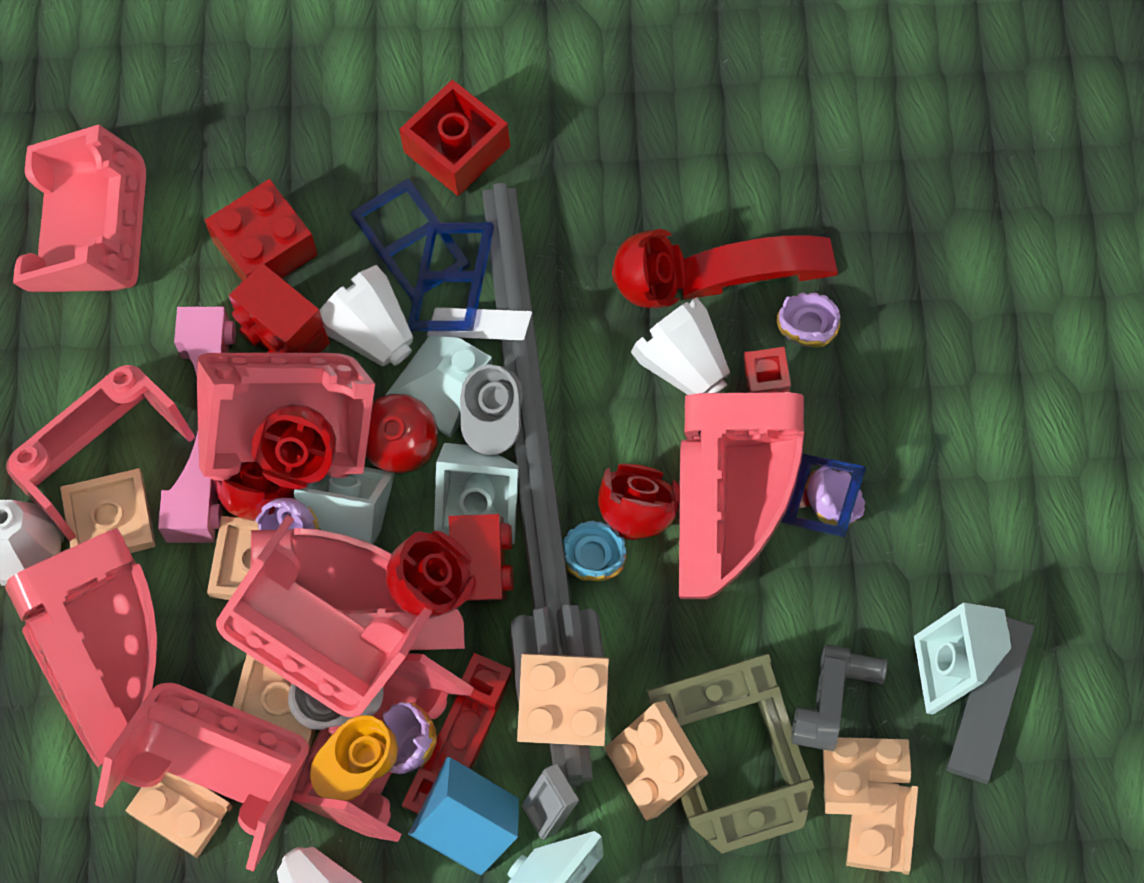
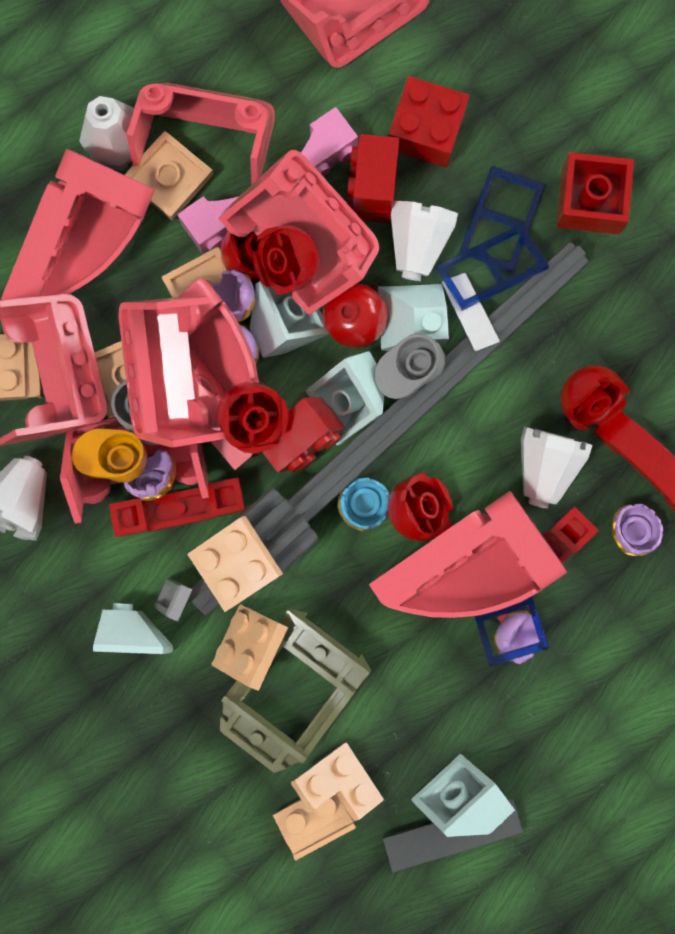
camera: 50 degrees right, 15 degrees up
dark azure slope [408,757,519,875] -> none
dark grey beam [791,644,887,751] -> none

